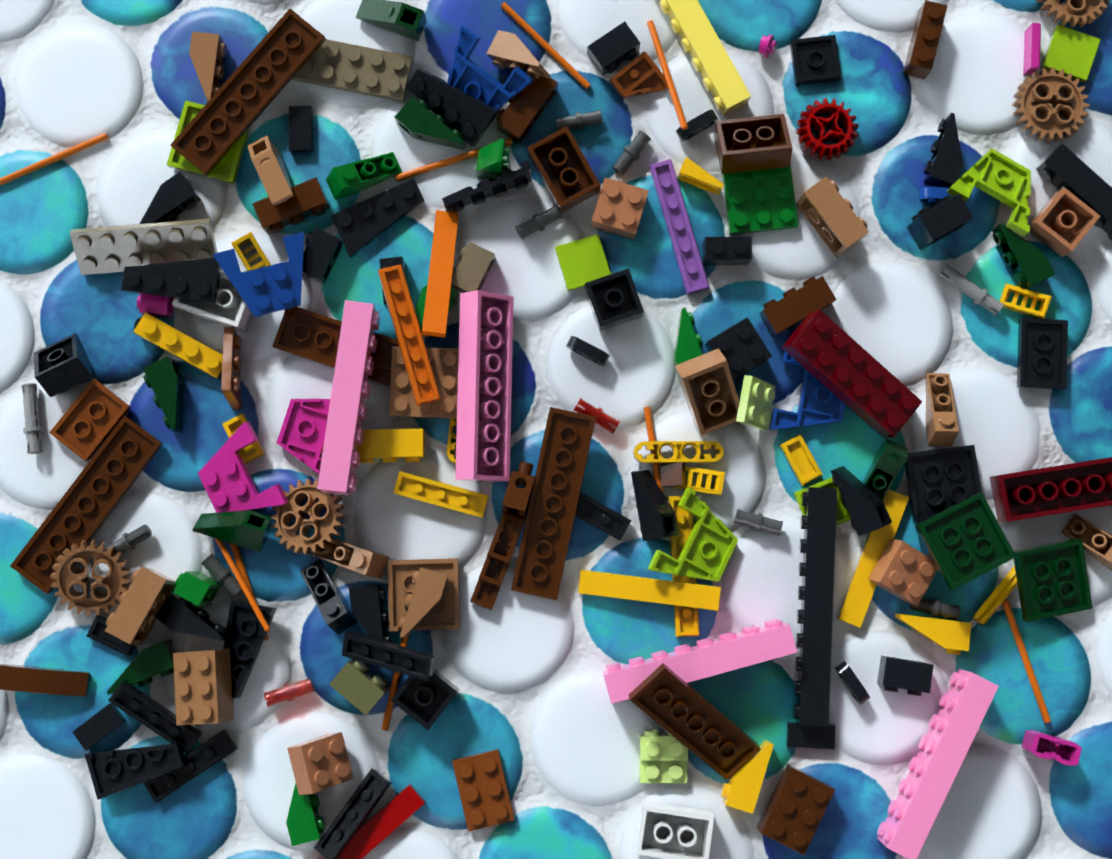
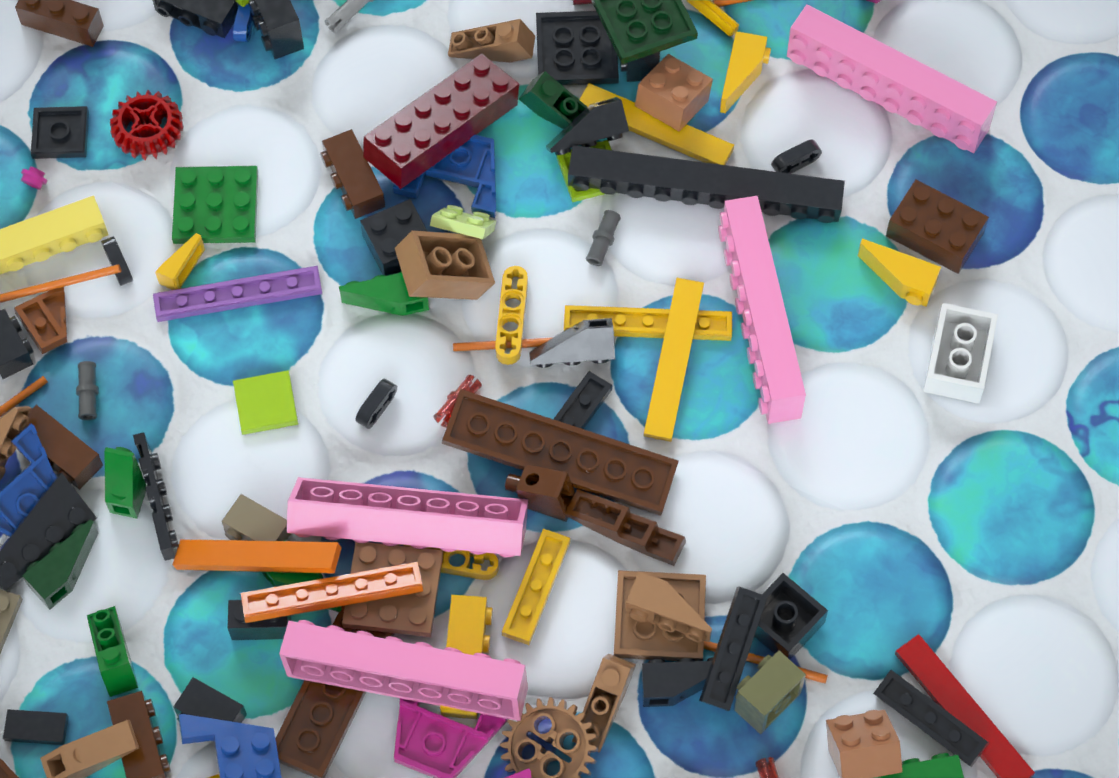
camera: 85 degrees left, 20 degrees down
black slope [300,558,358,635] -> none
black wing [331,178,424,258] -> none
orange axle [395,138,513,182] -> none
dark orange plate [452,749,515,832] -> none
dark grey pin [515,205,562,240] -> none
reddish brown brick [527,126,601,213] -> none
black brick [584,268,644,331] -> none
nougat brick [591,177,649,240] -> none
dark grey pin [612,130,651,176] -> none
reddish brown plate [628,663,761,780] -> none
yellowish green plate [639,730,688,783] -> none
lime wing [647,487,738,582] -> none
reddish brown tile [660,462,685,487] -> none
yellow slope [674,466,725,496] -> none
black brick [702,236,752,266] -> none
reddish brown brick [715,114,792,174] -> none
yellow tile [779,434,823,486] -> none
black tile [786,722,835,749] -> none
medium nougat brick [796,176,869,258] -> none
black brick [877,655,934,696] -> none
dark grey pin [910,597,961,621] -> none

